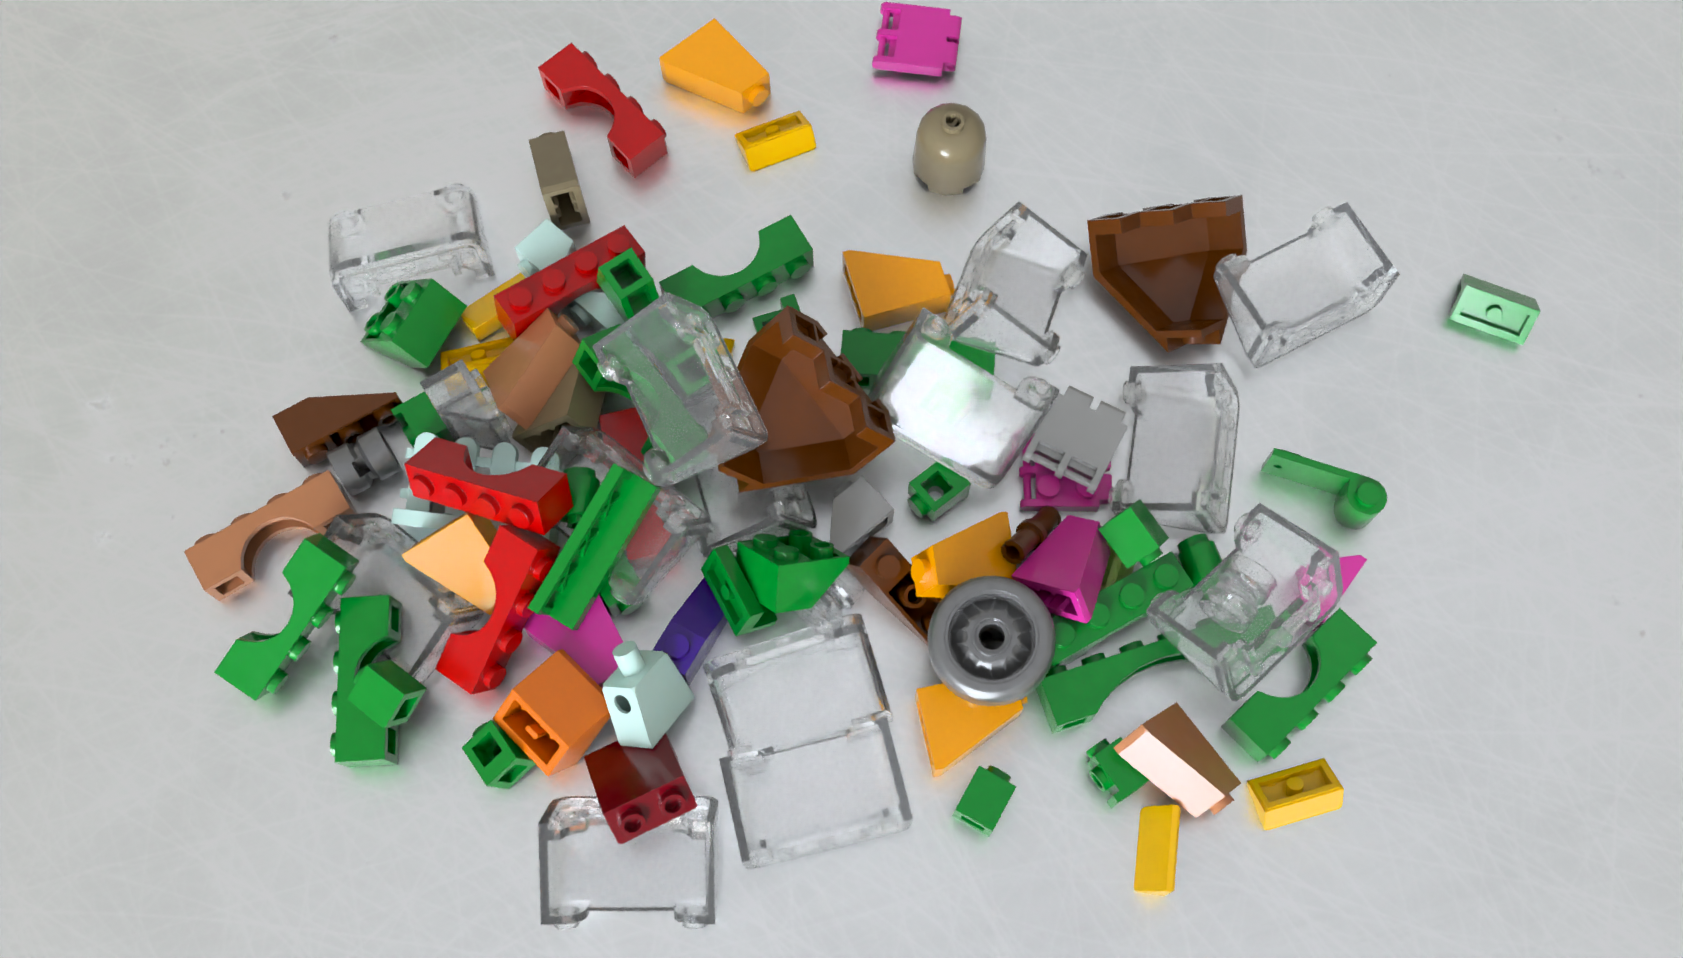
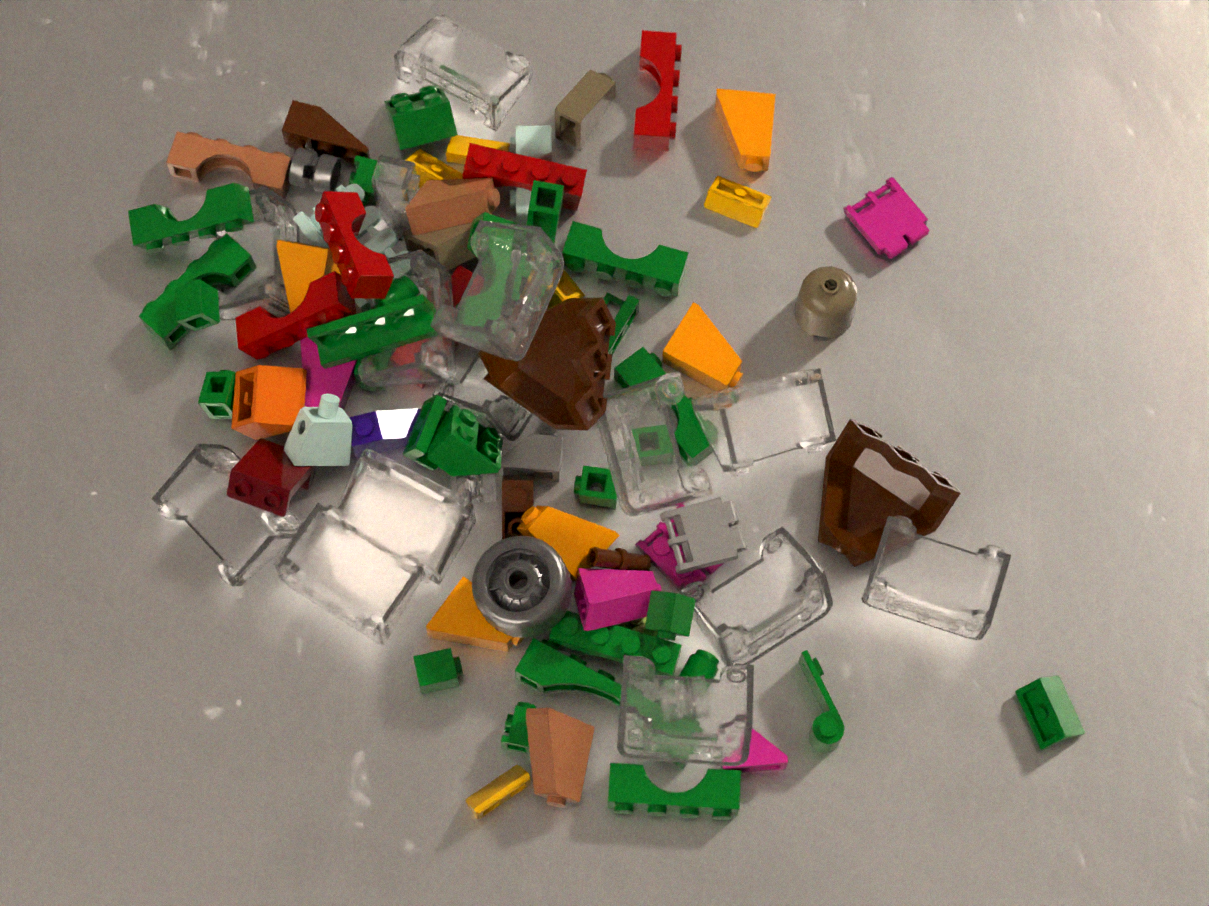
camera: 45 degrees right, 0 degrees up
yellow slope [1247,758,1344,830] -> none

